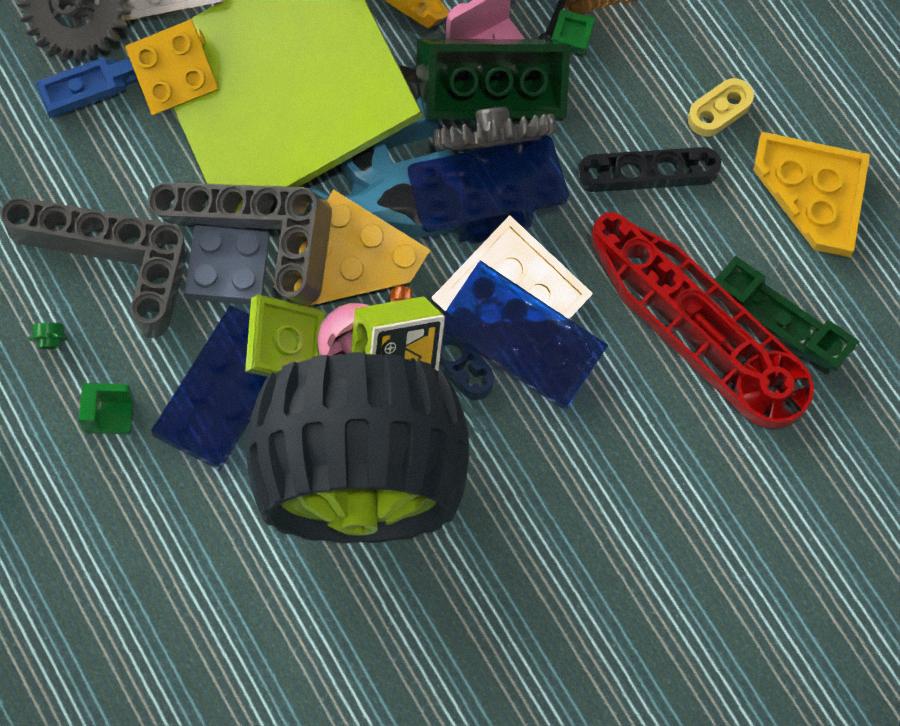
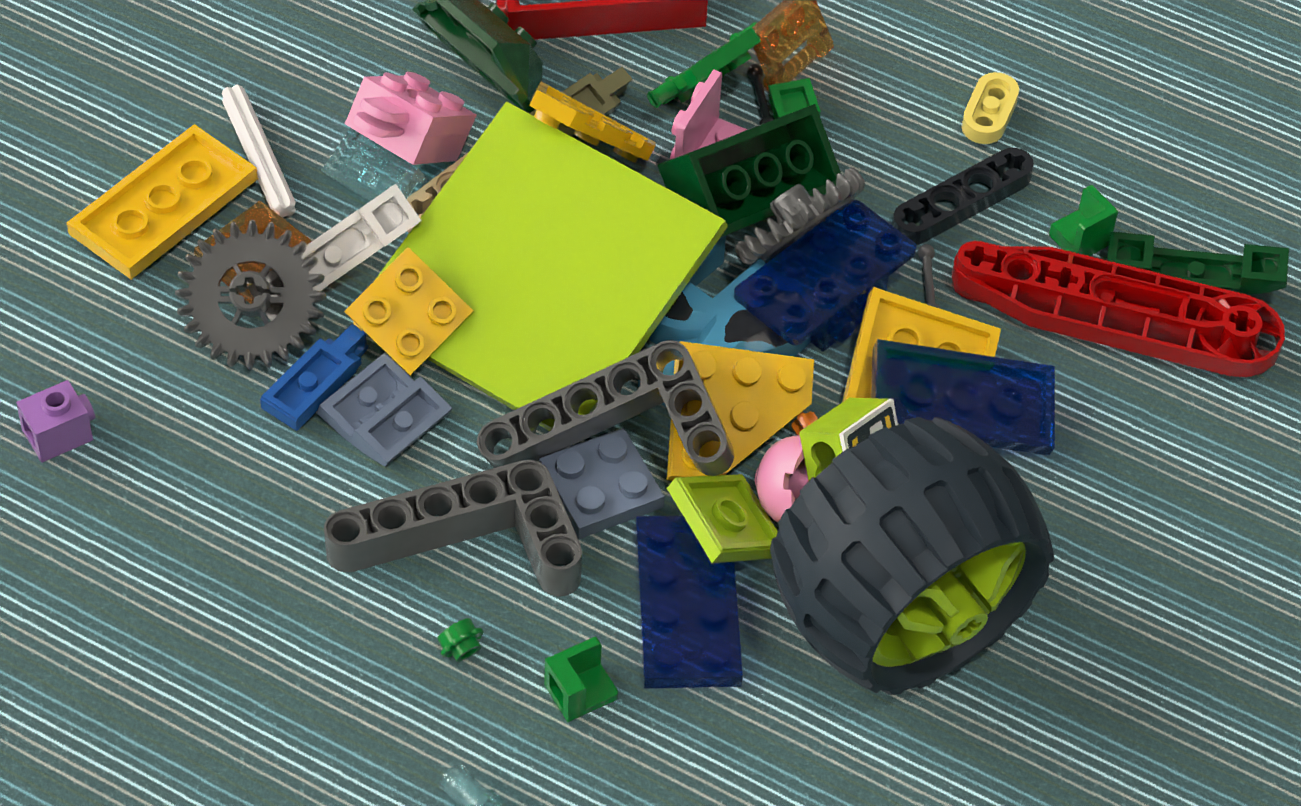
camera: 30 degrees left, 15 degrees down
yellow plate [753,132,870,258] -> none
none -> sand blue slope [317,352,452,467]
none -> dark grey hinge [918,244,941,309]
none -> green panel [1049,185,1118,256]

